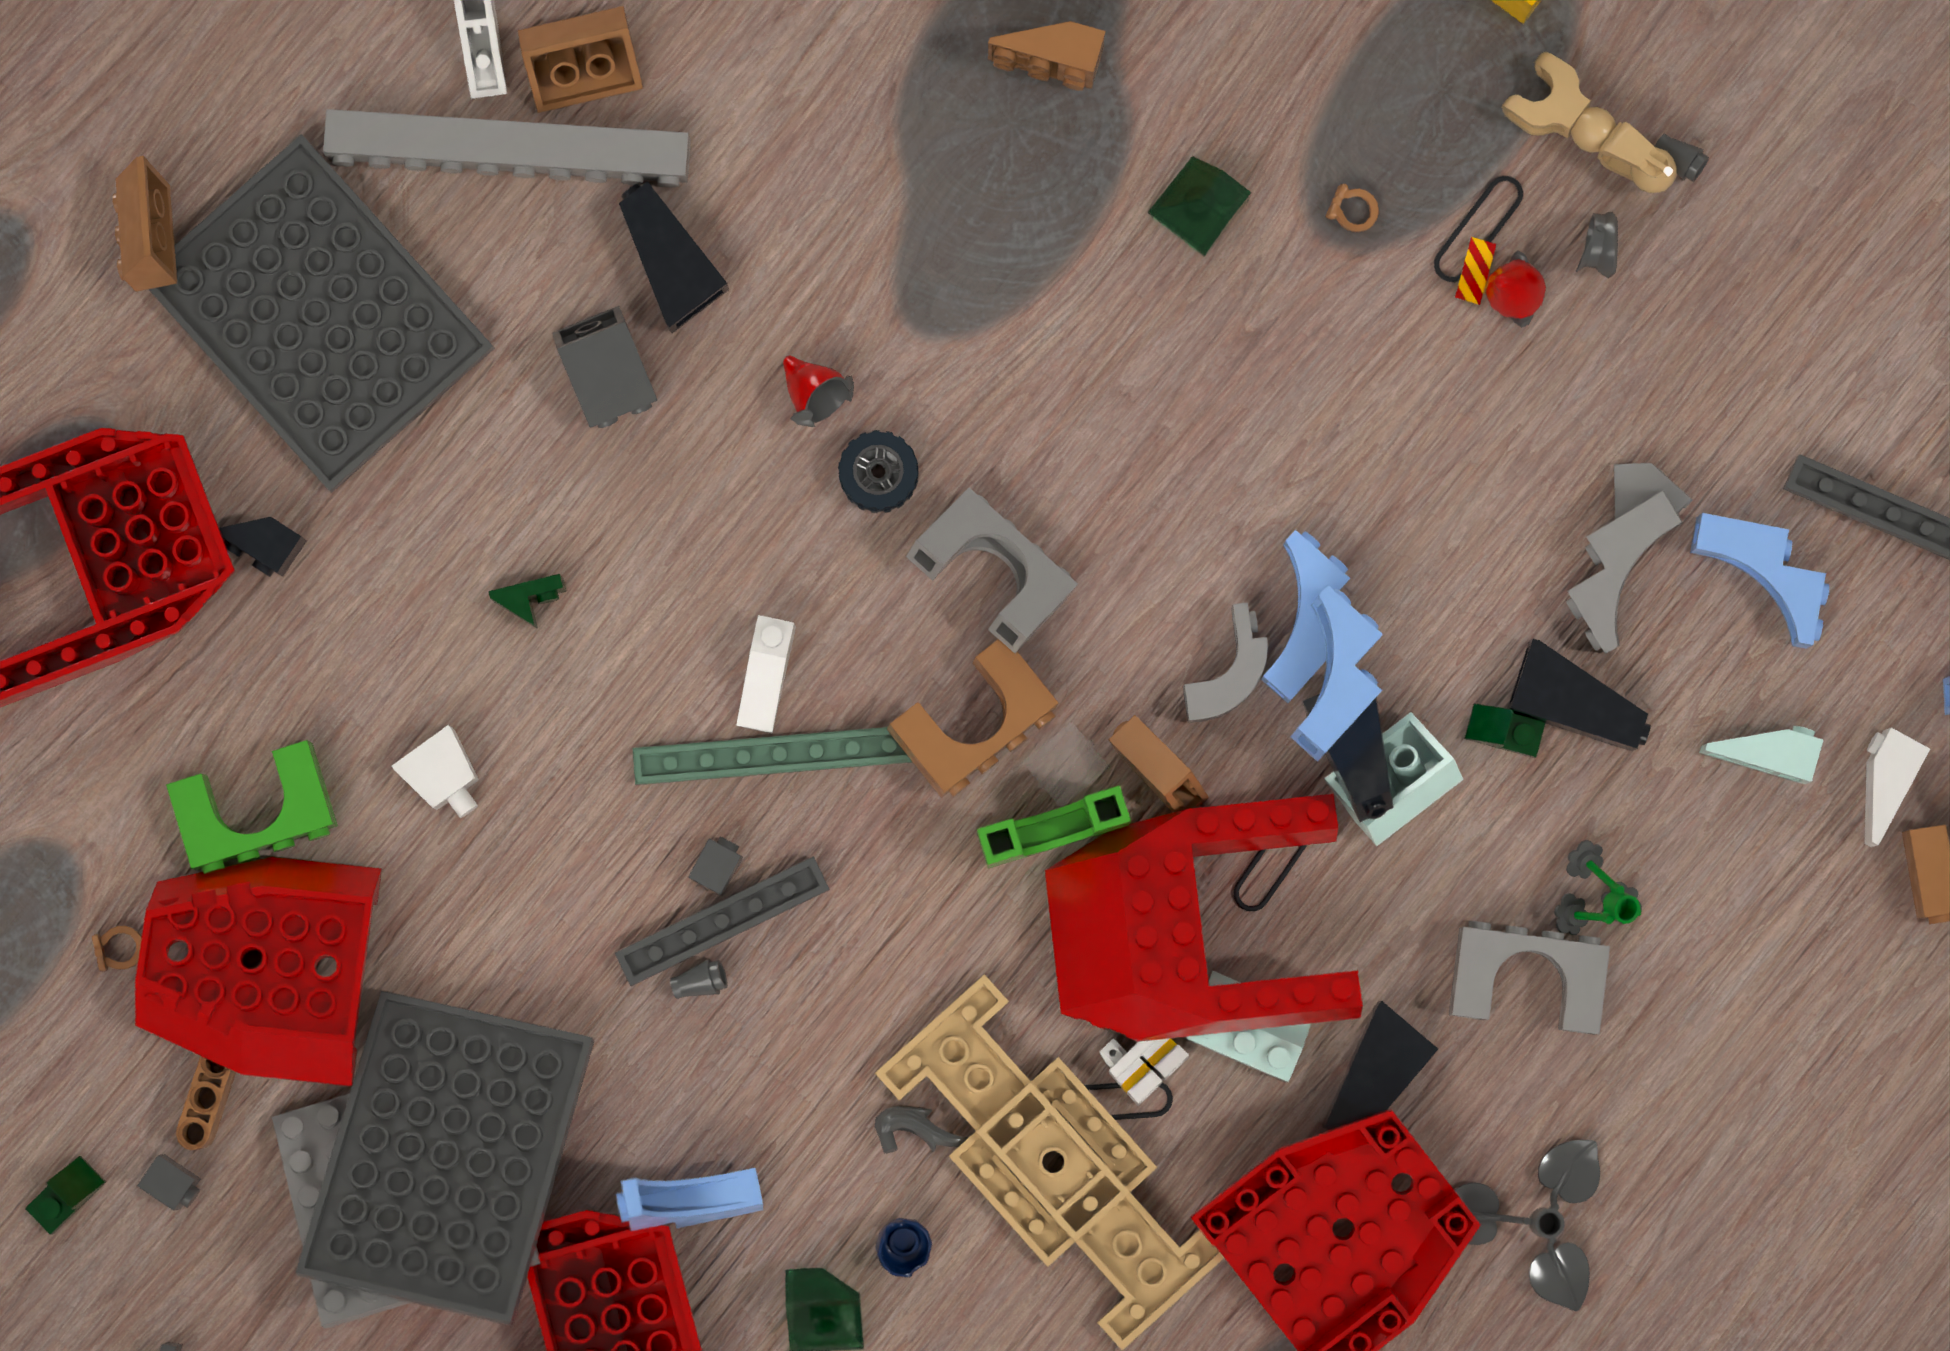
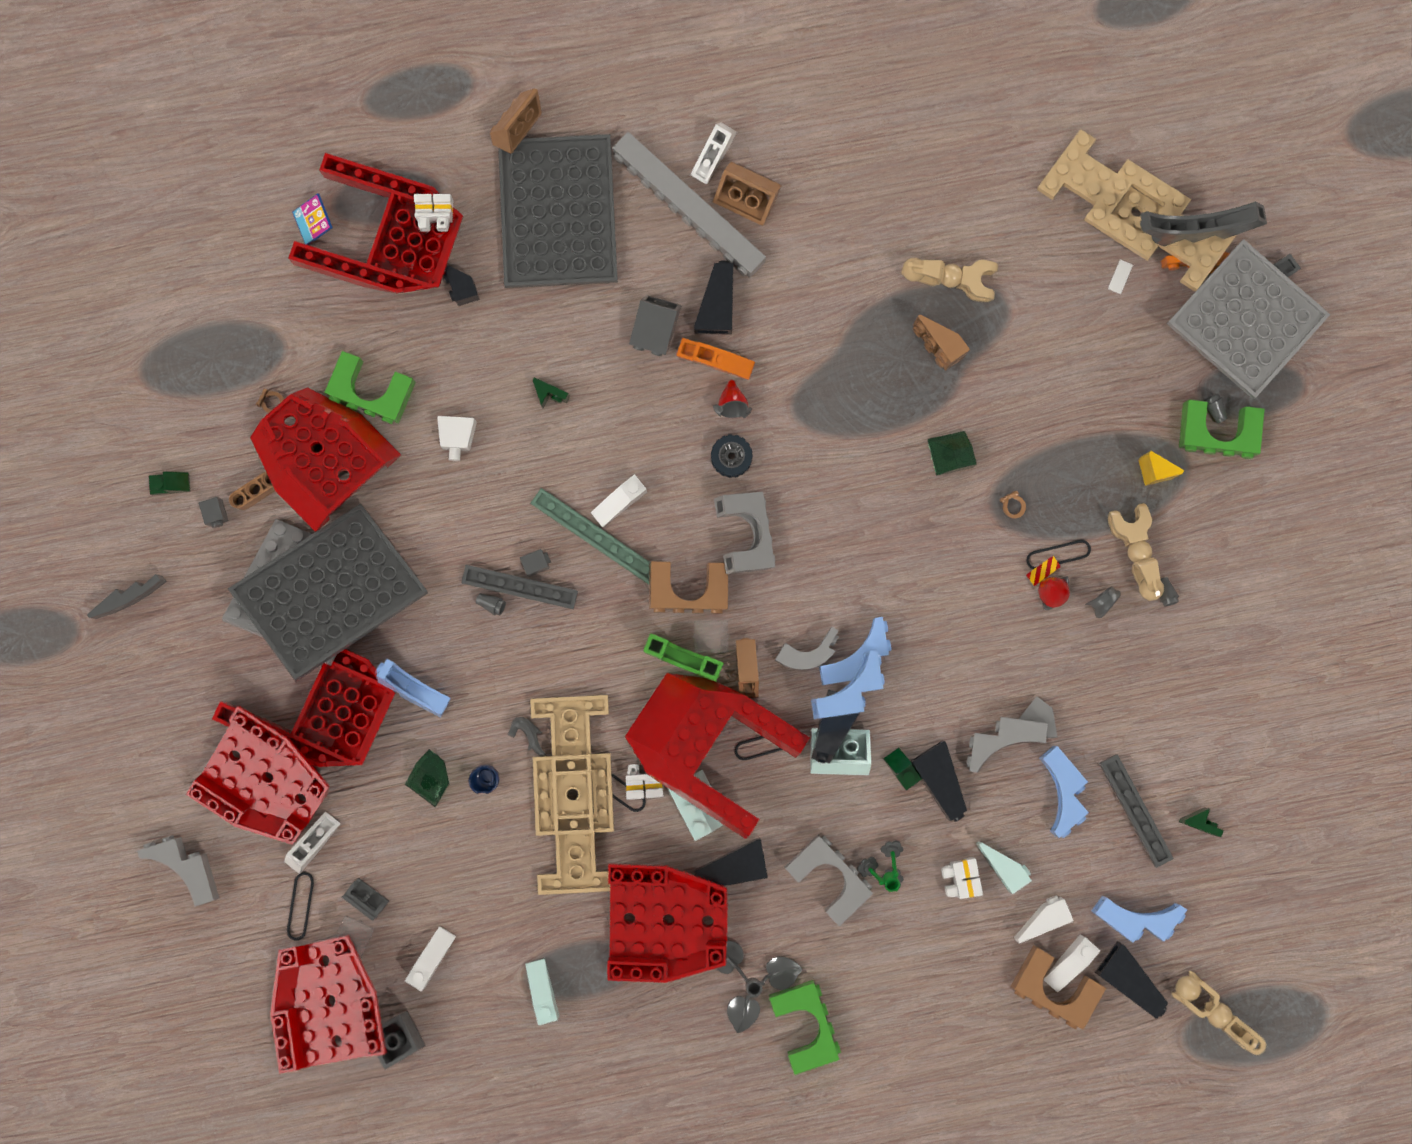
camera: 35 degrees right, 0 degrees up
none -> white hips [414,194,453,232]
none -> orange slope [676,338,755,380]
none -> bright green arch [769,980,841,1075]
none -> white hips [941,857,983,899]

